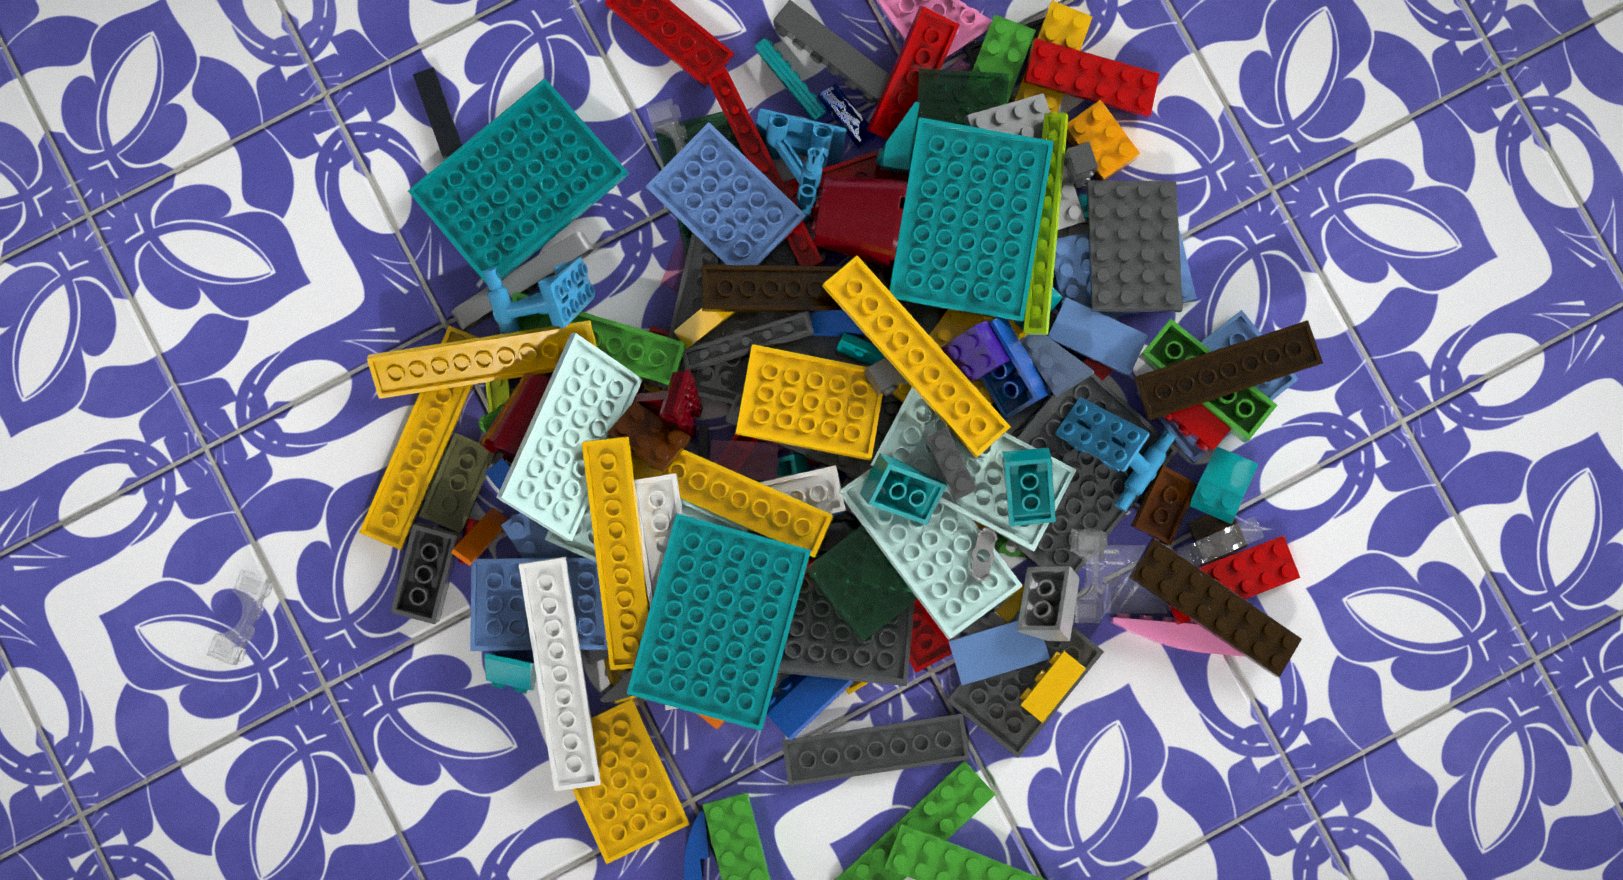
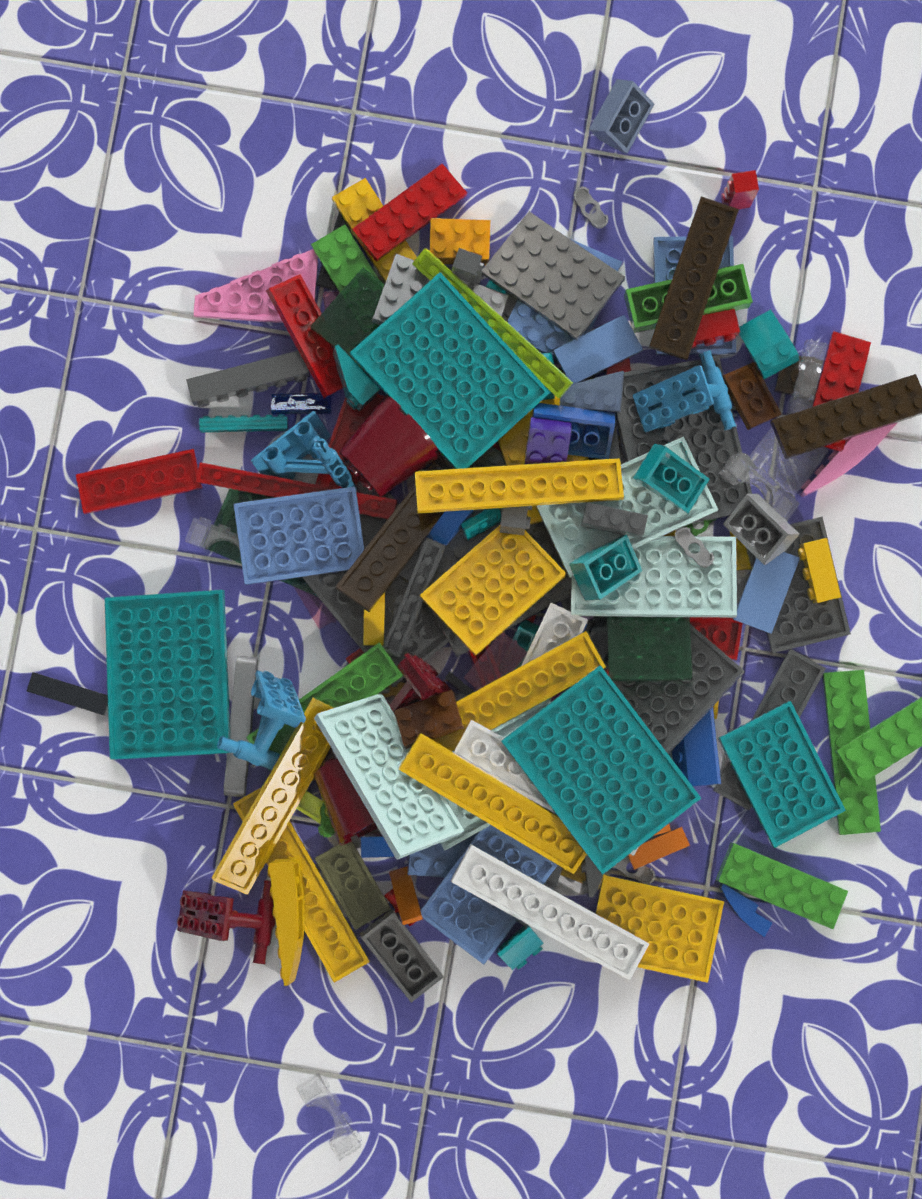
camera: 55 degrees left, 0 degrees up
none -> dark red plate [177,880,275,964]
none -> yellow slope [268,858,305,986]
none -> light grey piece [573,186,609,229]
none -> sand blue slope [589,79,655,154]
none -> light grey piece [613,856,656,885]
none -> orange tile [628,827,690,870]
none -> teal plate [718,701,846,848]
none -> red brick [721,170,759,209]

